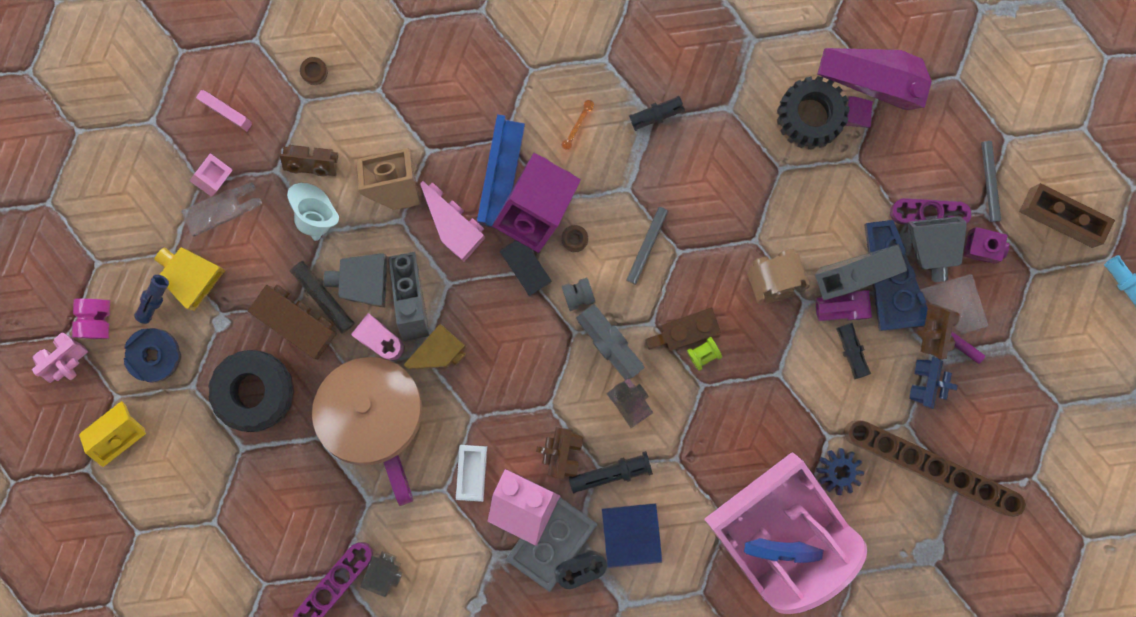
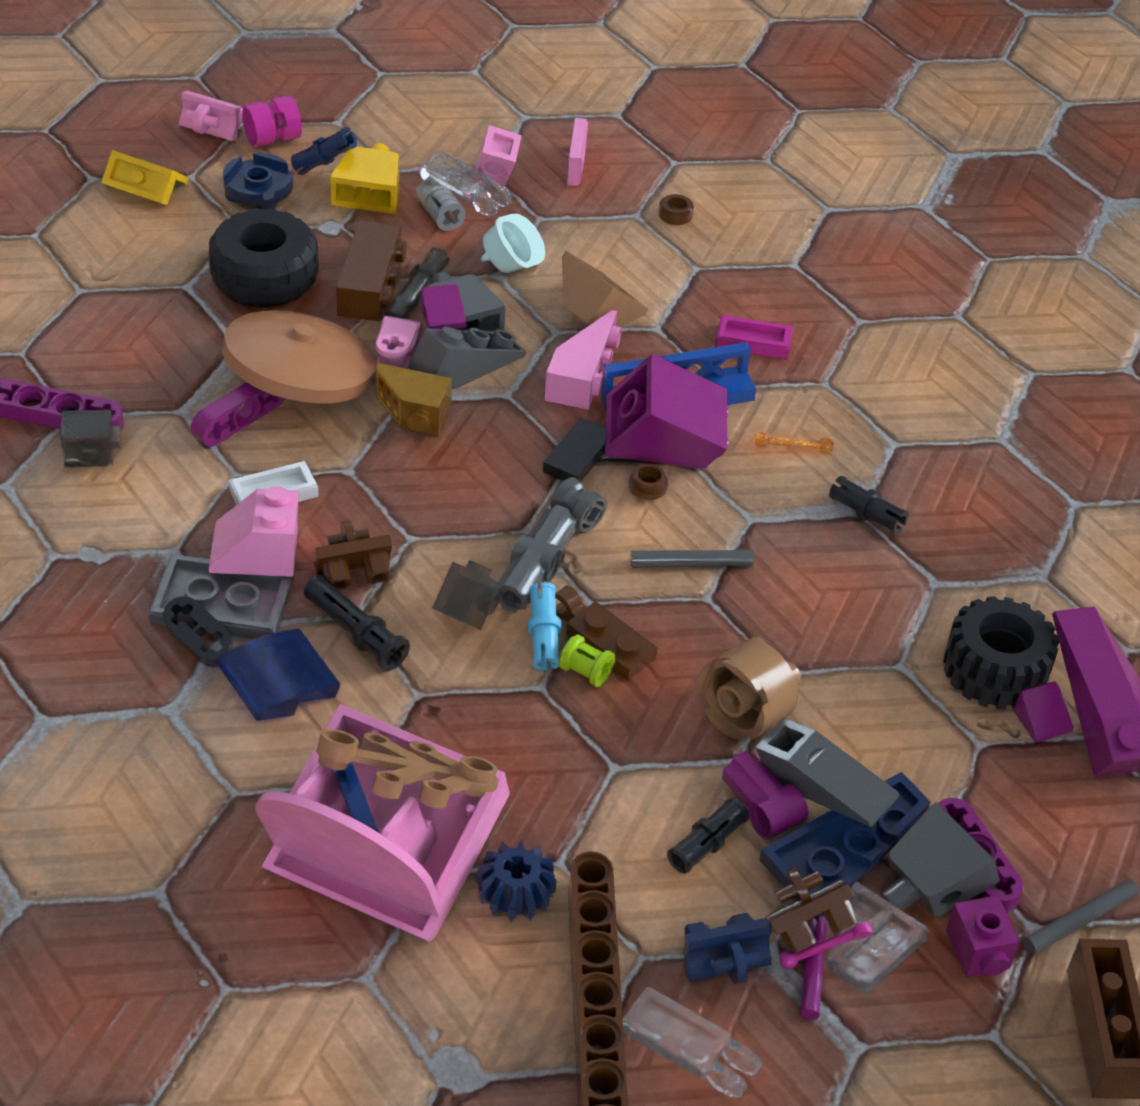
camera: 55 degrees right, 40 degrees down
reddish brown hinge [280,144,338,177] -> none
none -> medium nougat plant [316,729,499,808]
none -> light grey hinge [415,176,466,231]
none -> magenta slope [421,284,466,329]
none -> medium azure pin [527,582,561,671]
none -> clear hinge [623,987,762,1099]
none -> dark pink tile [715,315,793,359]
none -> dark pink hinge [779,922,873,969]

